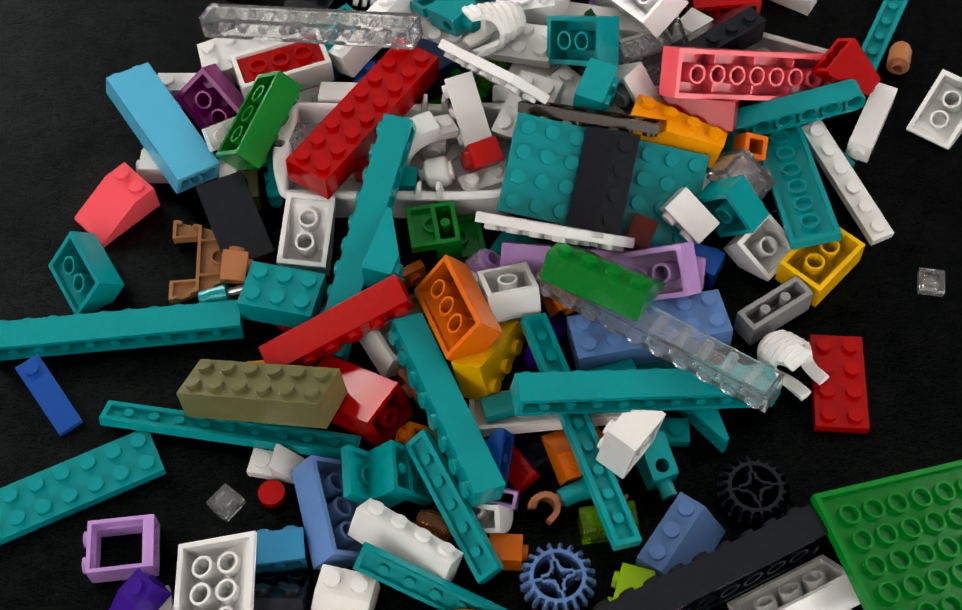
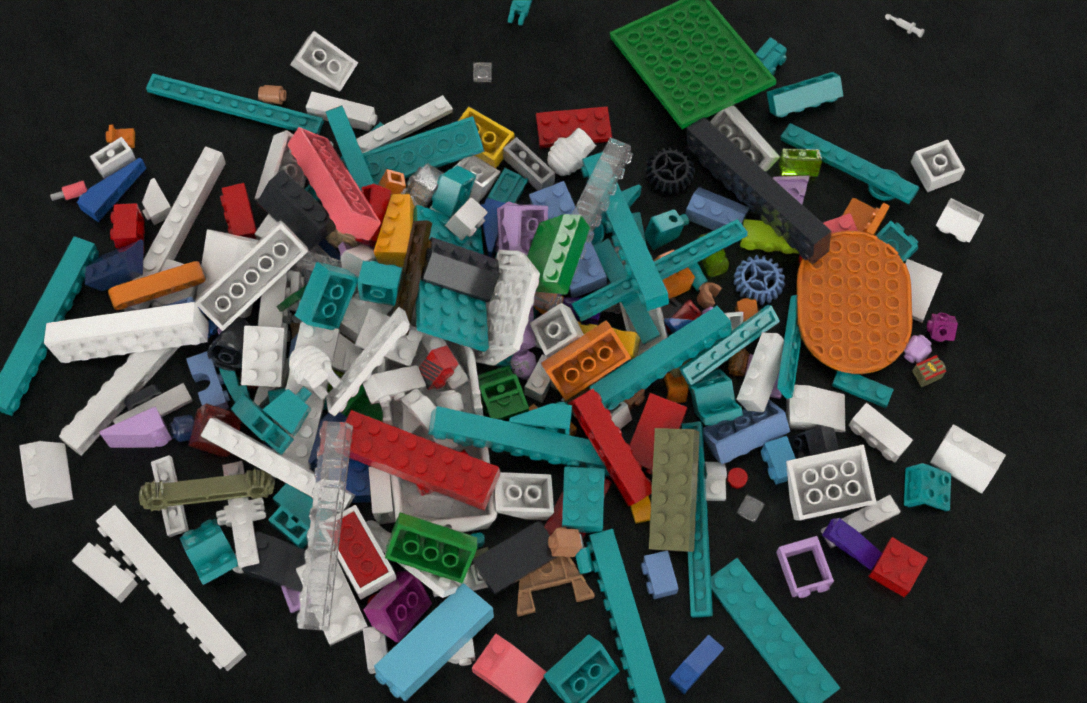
camera: 105 degrees left, 10 degrees up
white slope [595,409,666,479] -> none
clear red brick [622,212,659,251] -> none
red slope [811,38,881,96] -> none
none -> teal plate [488,168,529,204]
none -> medium blue brick [641,550,678,599]

